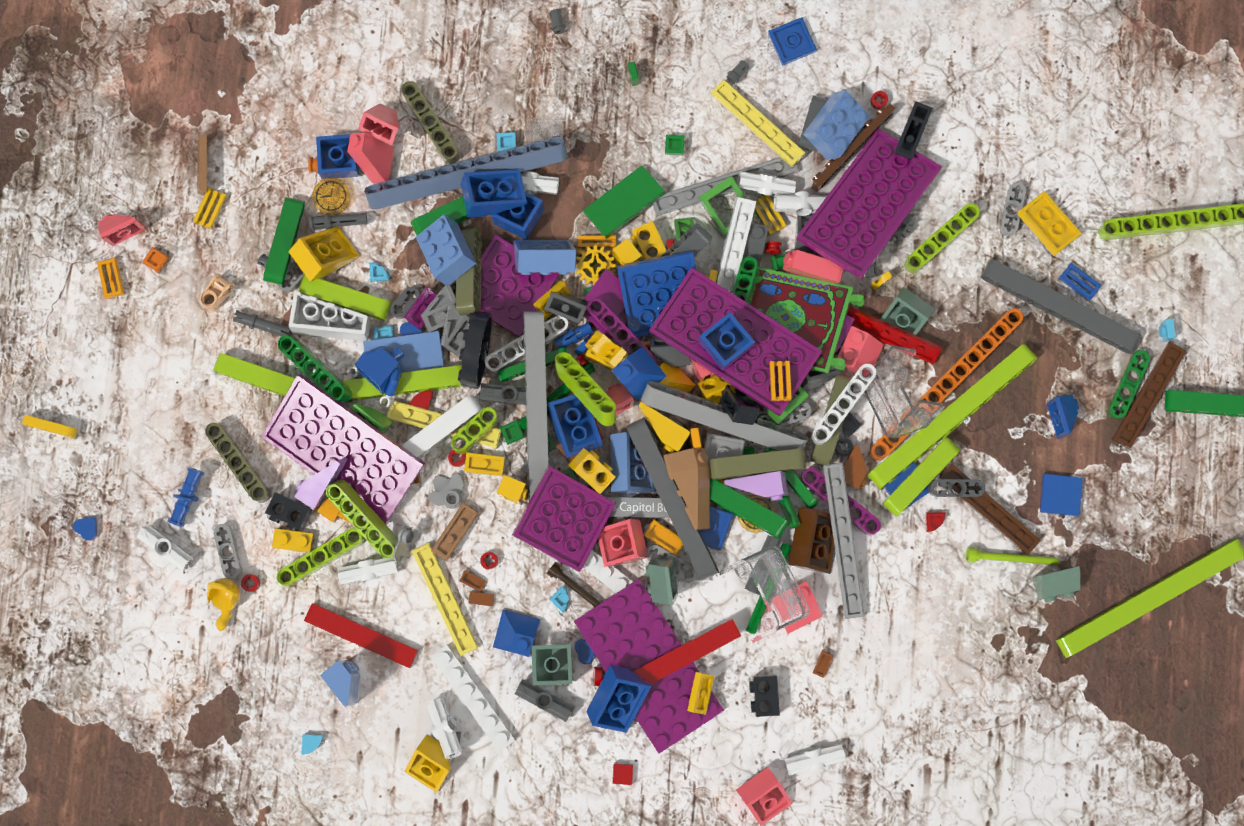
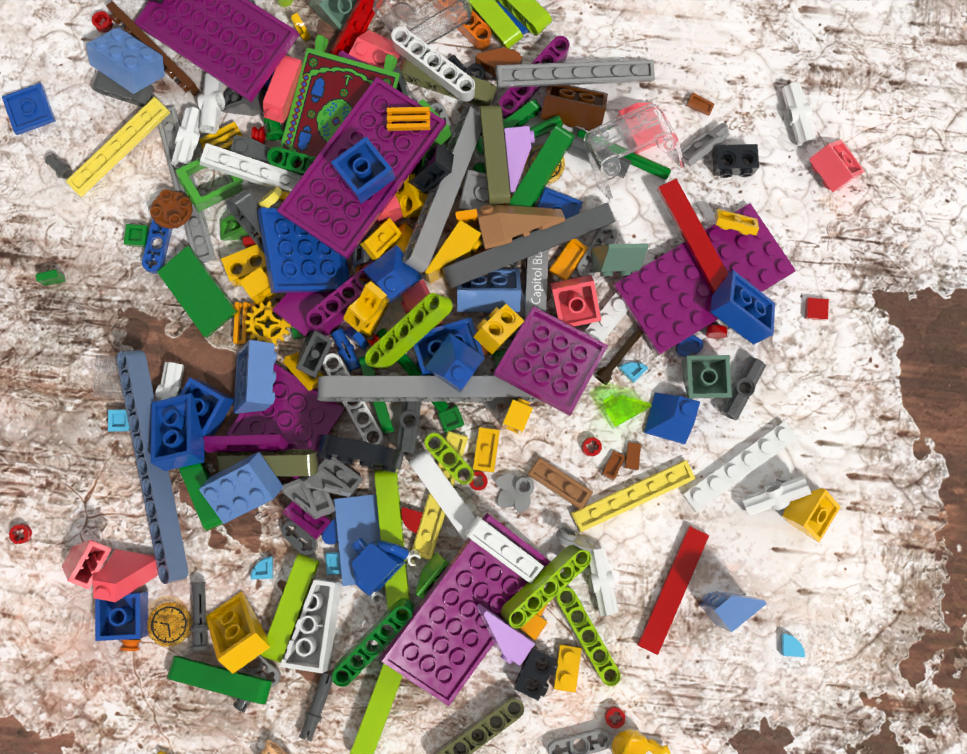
camera: 95 degrees left, 0 degrees up
olive beam [401,81,459,164] -> none
none -> red bush [9,524,32,544]
none -> blue beam [142,219,173,274]
none -> dark orange dish [150,189,193,229]
none -> magenta tile [203,434,288,453]
none -> light yellow tile [258,186,283,208]
none -> yellow plate [360,218,402,261]
none -> blue slope [425,333,485,393]
none -> white tile [465,516,544,584]
none -> clear neon green slope [600,395,652,429]
none -> light grey hinge [676,123,730,166]

